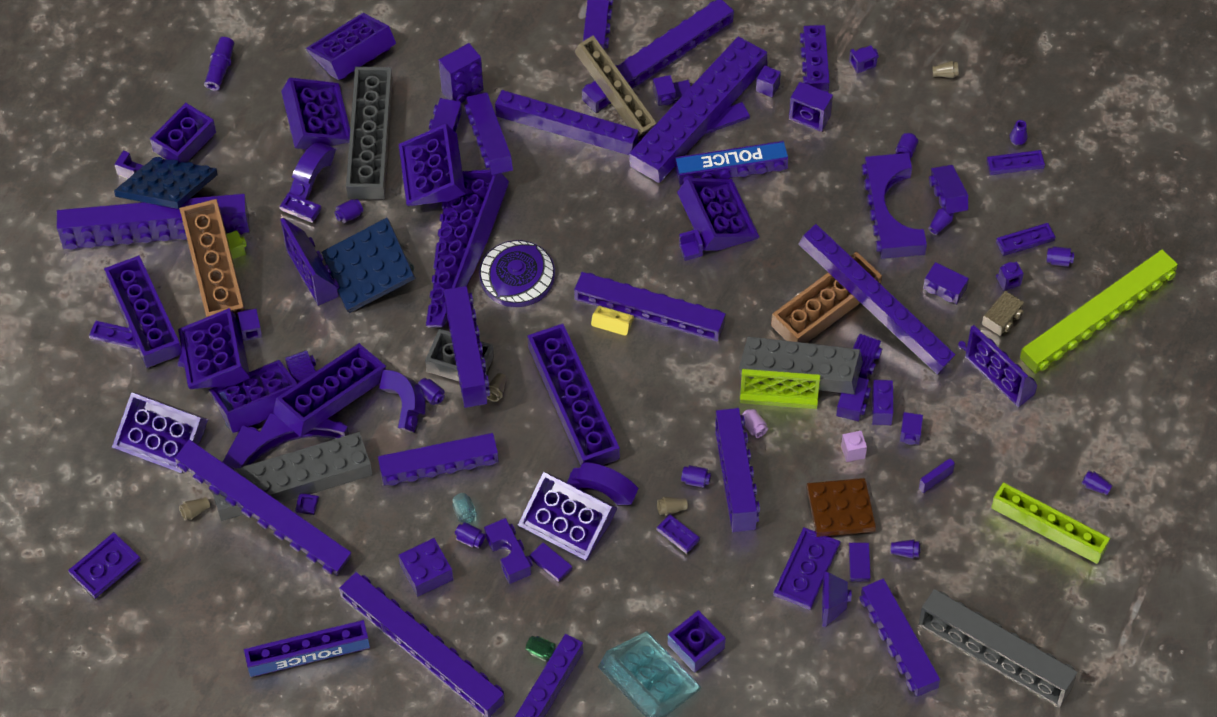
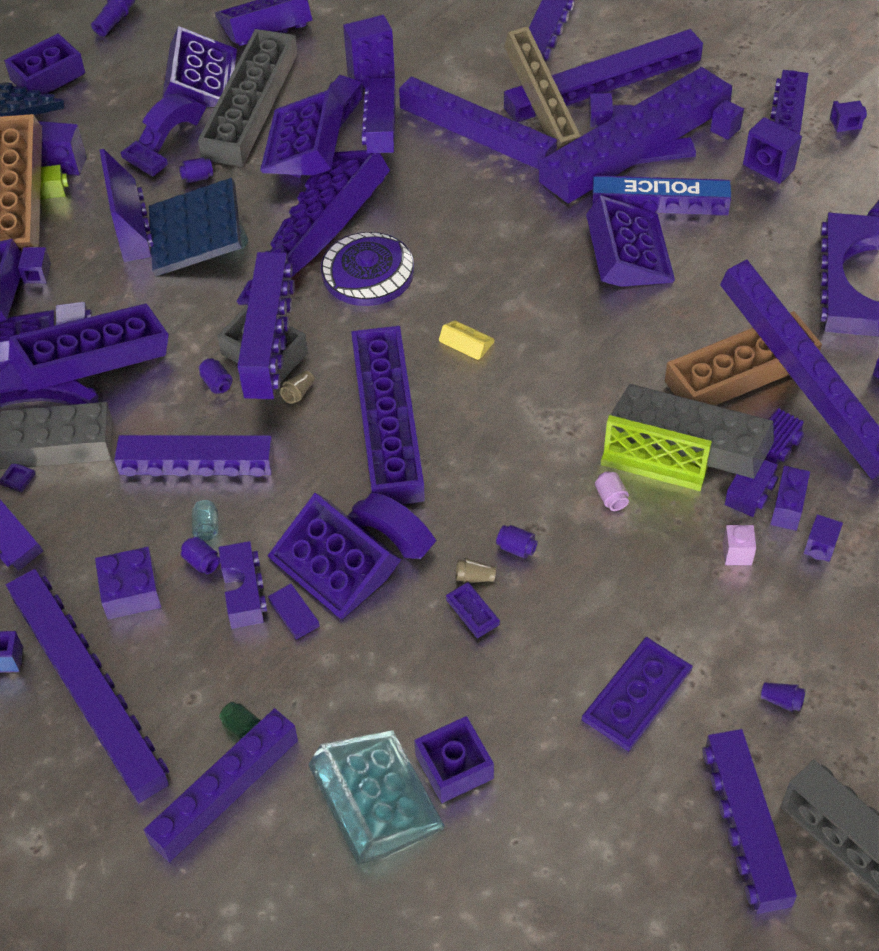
camera: 15 degrees right, 5 degrees down
dark purple arch [379,370,425,433] -> none
dark purple brick [574,272,726,342] -> none
dark purple panel [679,229,703,261] -> none
dark purple brick [715,408,760,532] -> none
reddish brown plate [806,478,876,537] -> none
dark purple slope [822,572,852,627] -> none
dark purple tile [849,543,871,582] -> none
dark purple tile [919,458,955,493] -> none

